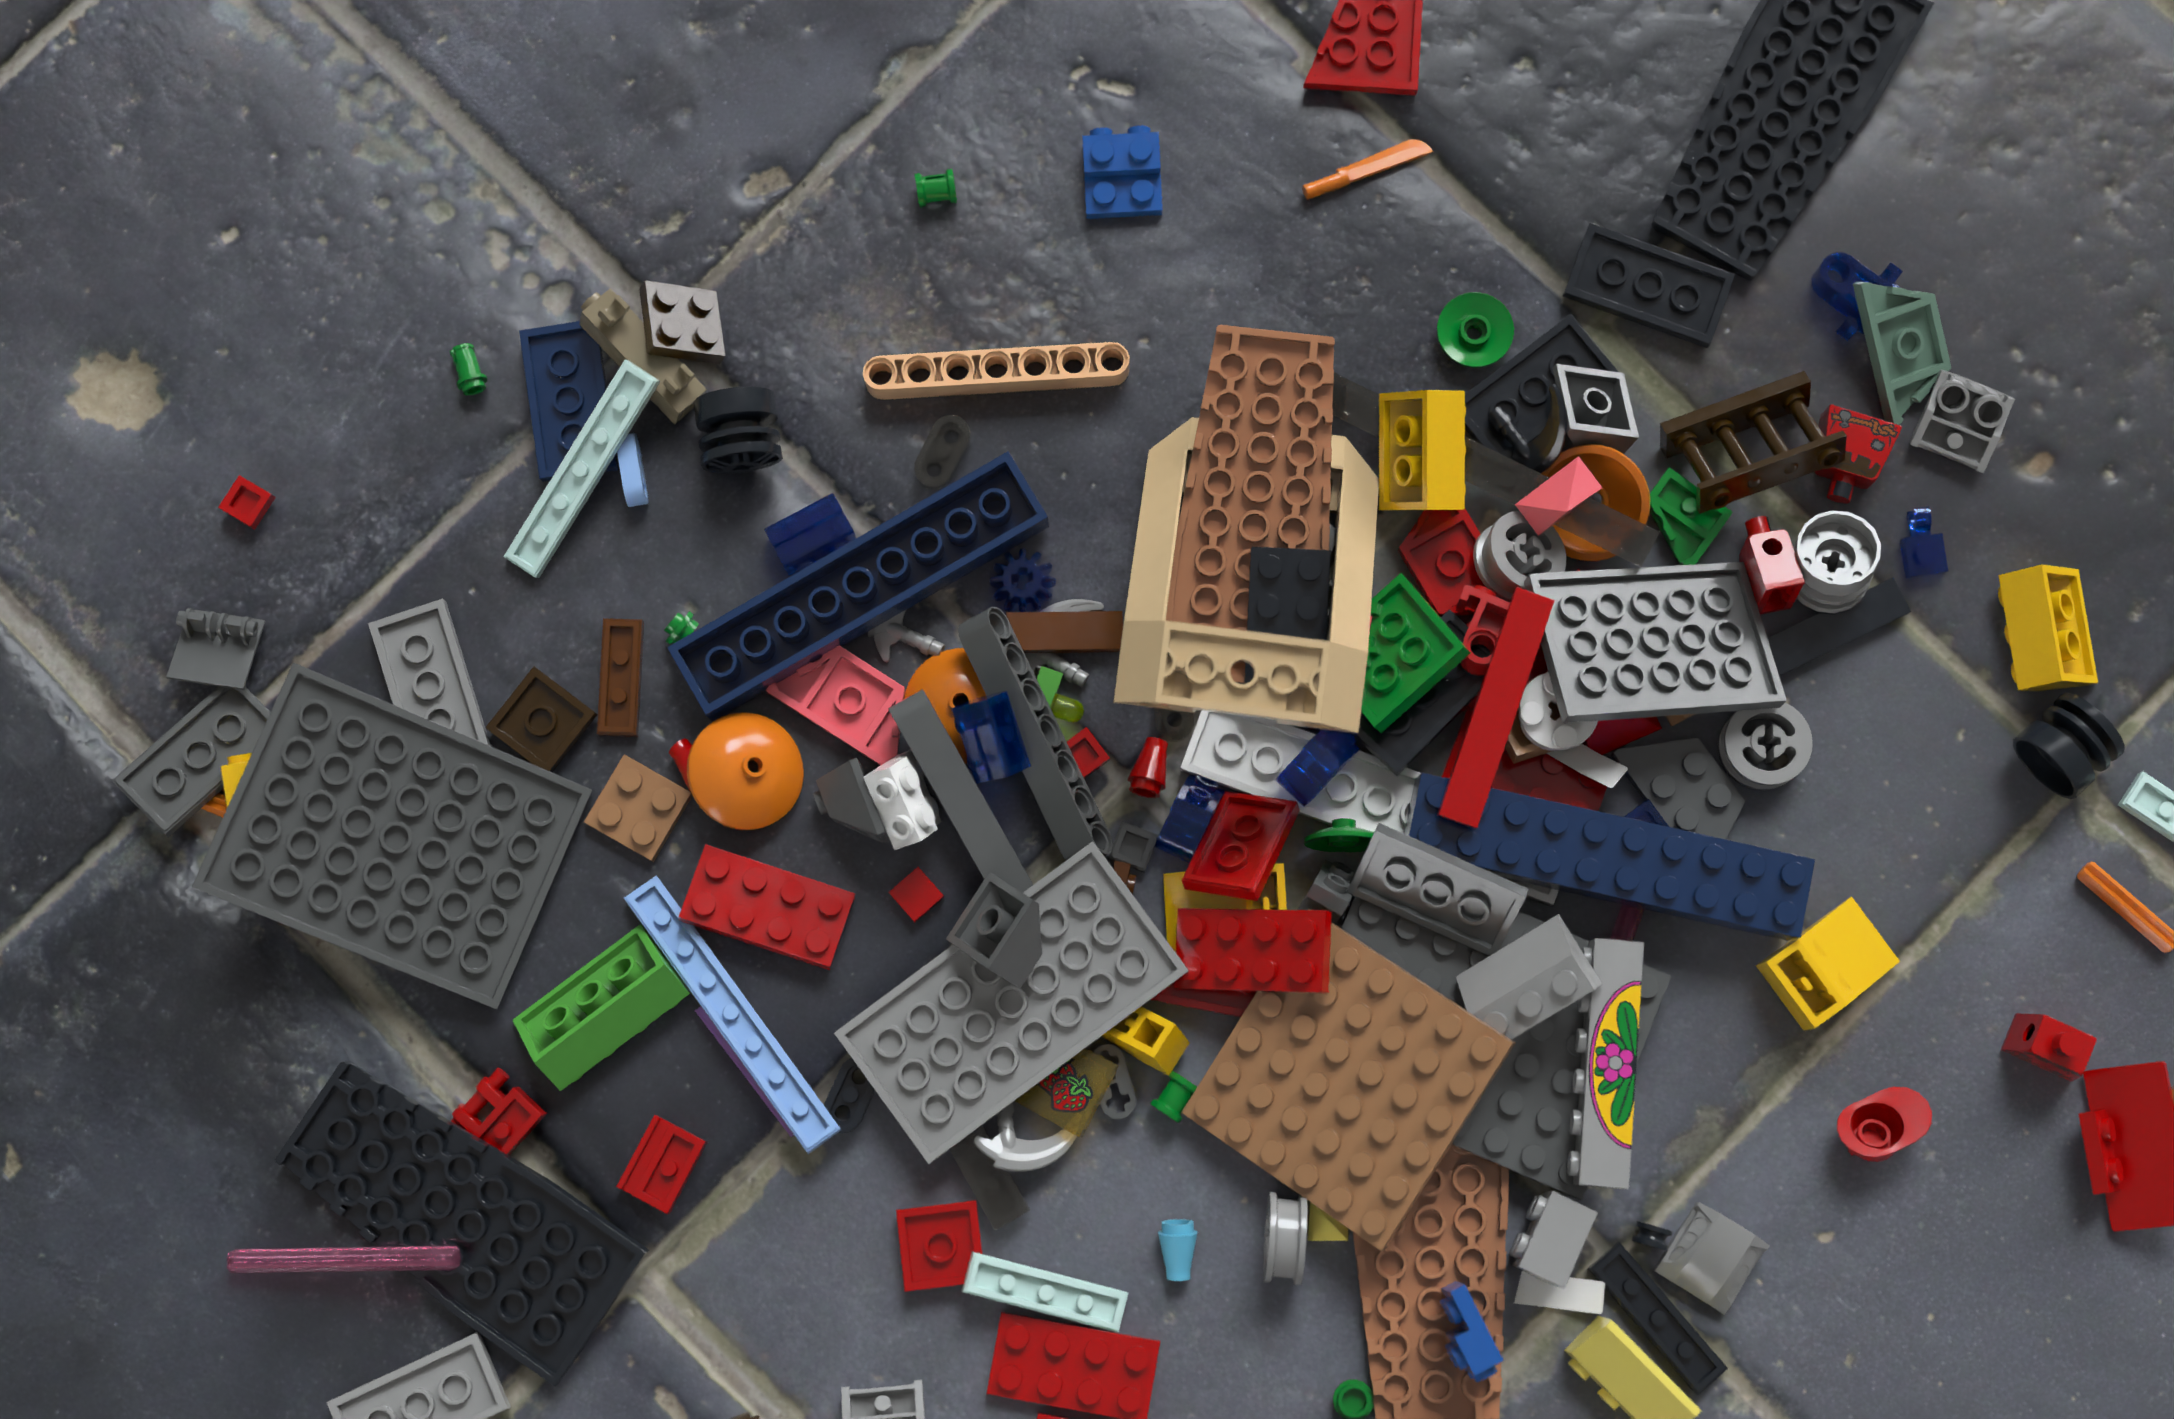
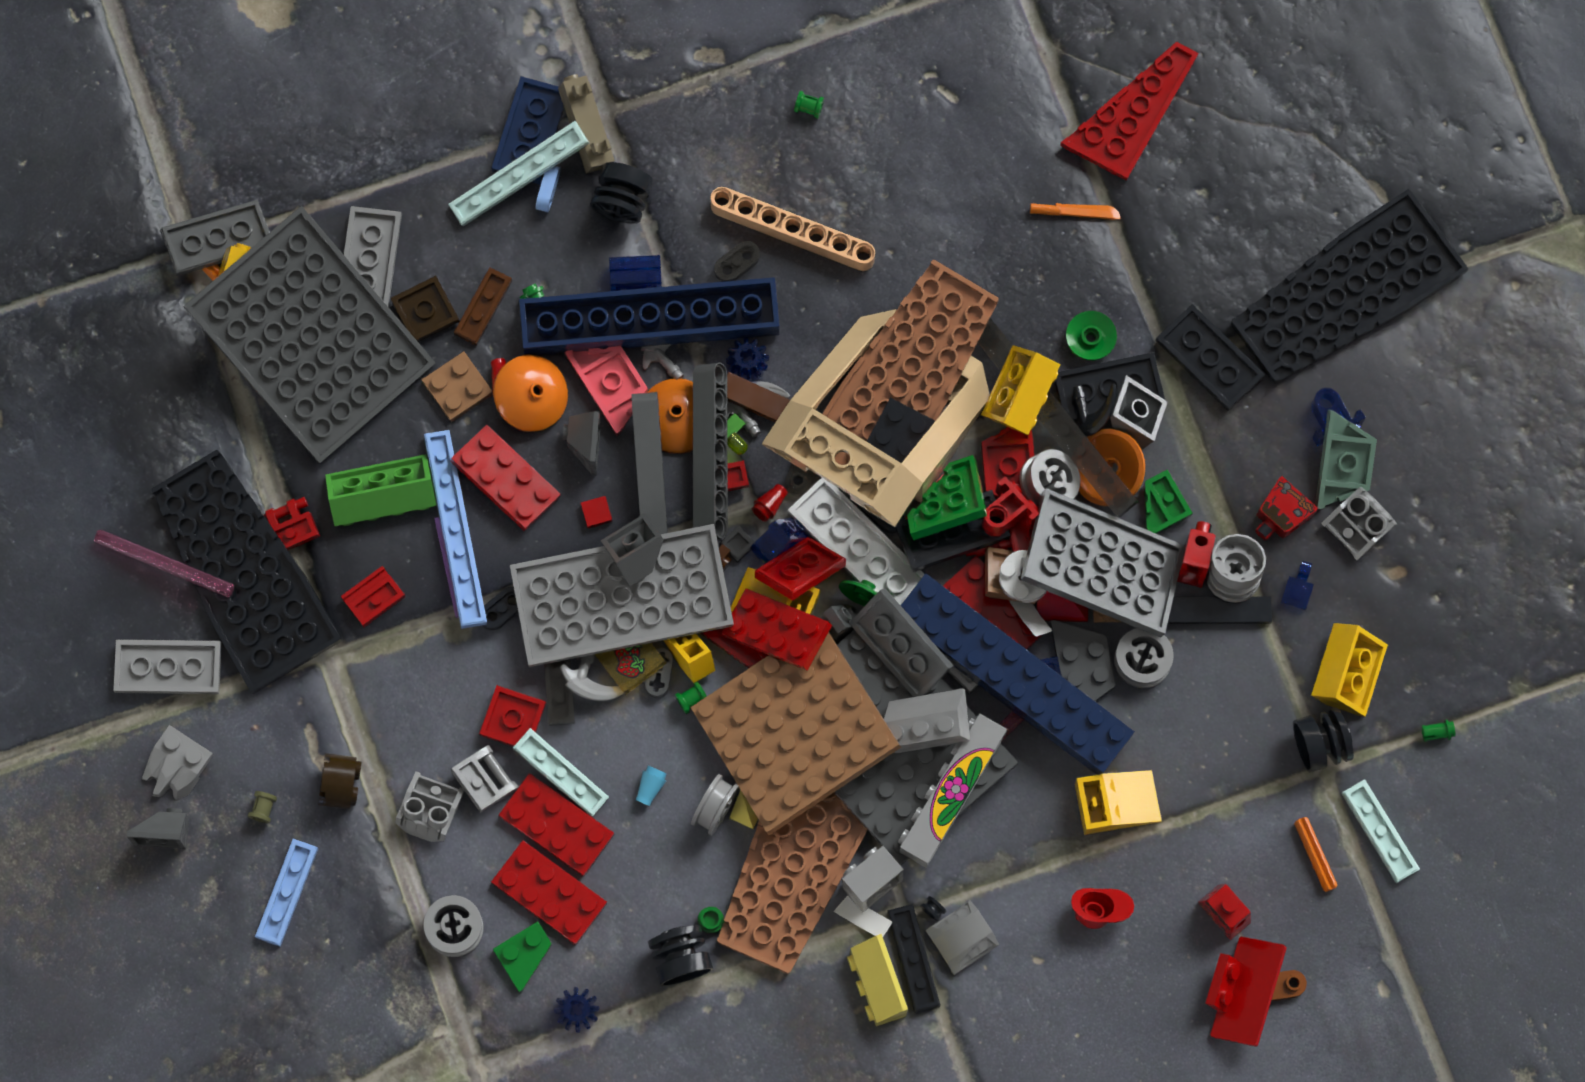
camera: 20 degrees right, 5 degrees down
dark grey hinge [166,608,265,690] -> none
red plate [218,475,276,530] -> none
green pin [449,343,487,396] -> none
plate [639,280,725,364] -> none
white plate [863,750,942,850] -> none
clear blue brick [952,691,1031,784] -> none
blue plate [1082,126,1163,219] -> none
clear blue pin [1276,729,1361,807] -> none
red tile [1437,587,1555,829] -> none
blue plate [1440,1281,1504,1382] -> none
coral slope [1515,456,1603,536] -> none
dark brown fence [1660,371,1847,514] -> none
none -> light grey plate [451,745,519,813]

